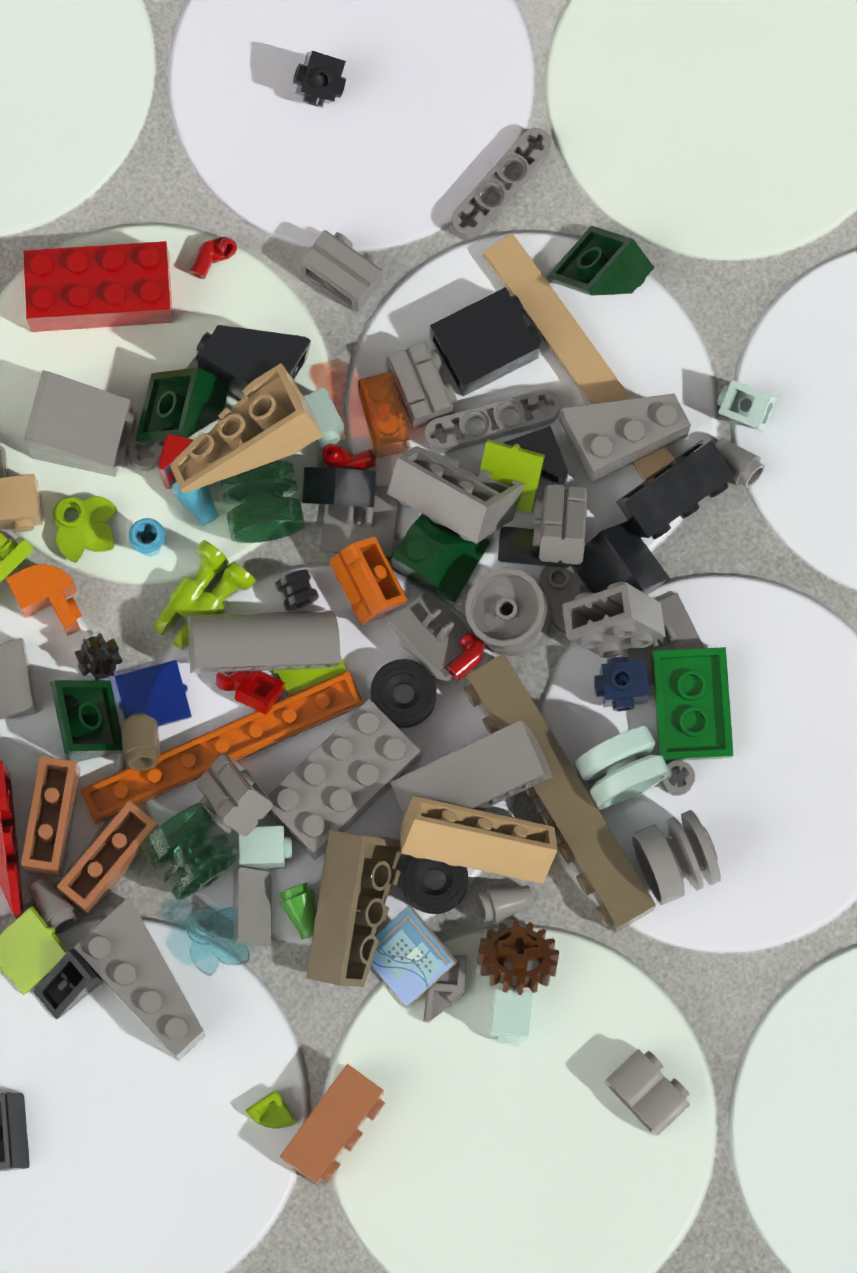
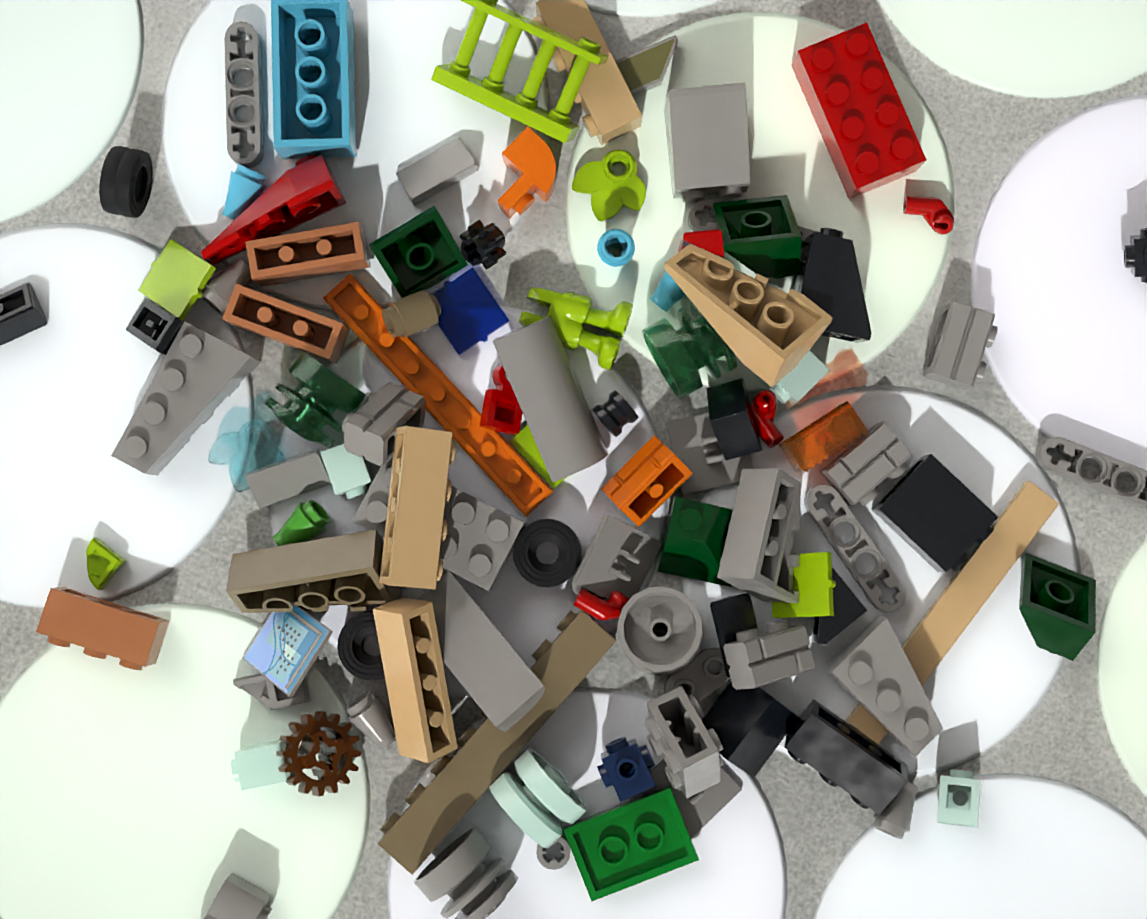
camera: 75 degrees right, 10 degrees up
none -> tan brick [379,426,456,590]

